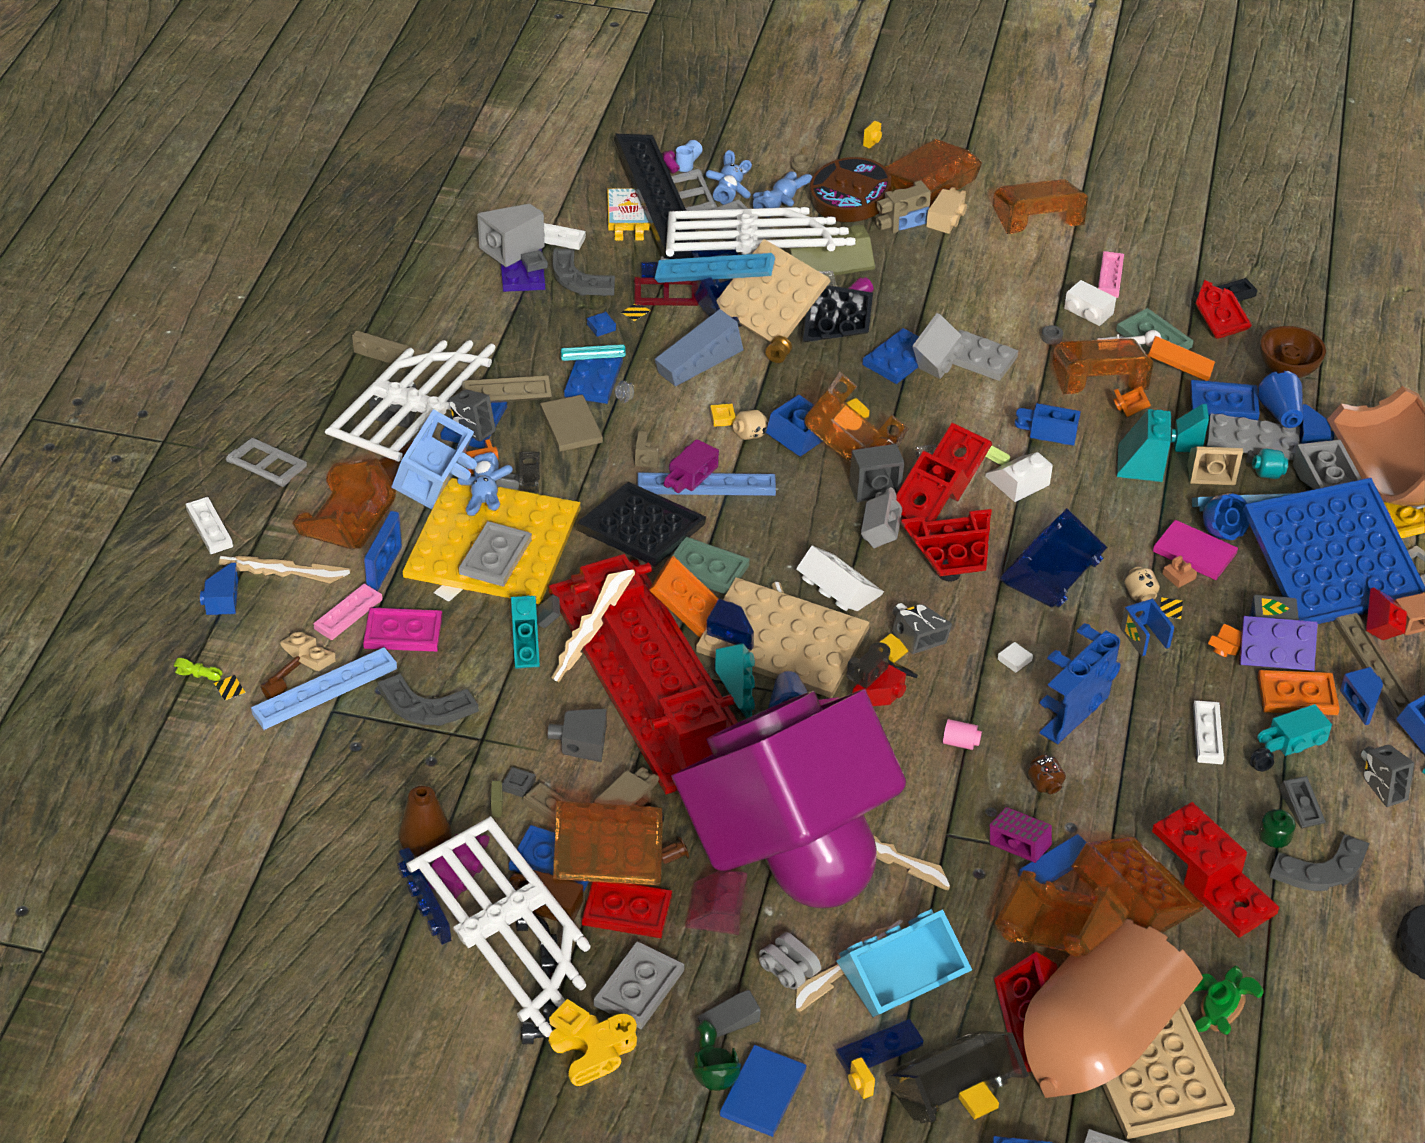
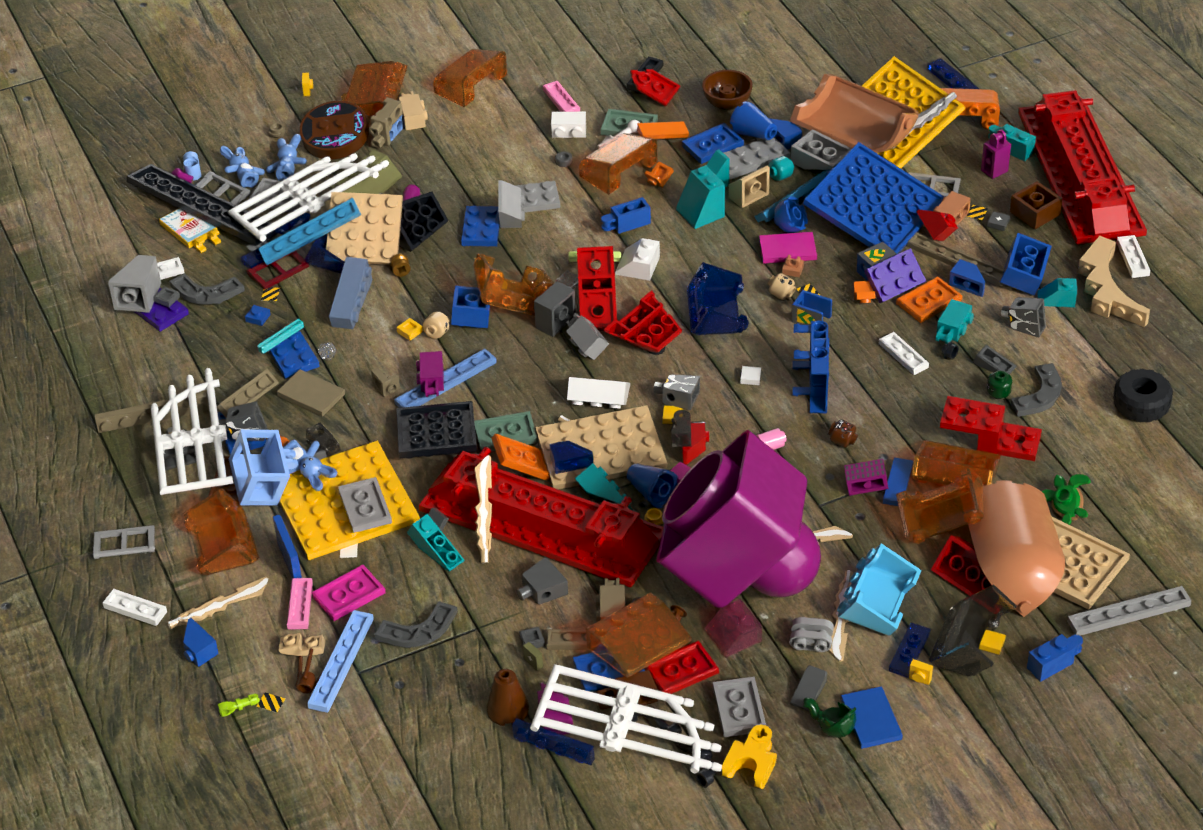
camera: 35 degrees left, 0 degrees up
yellow plate [549,999,590,1038] -> none

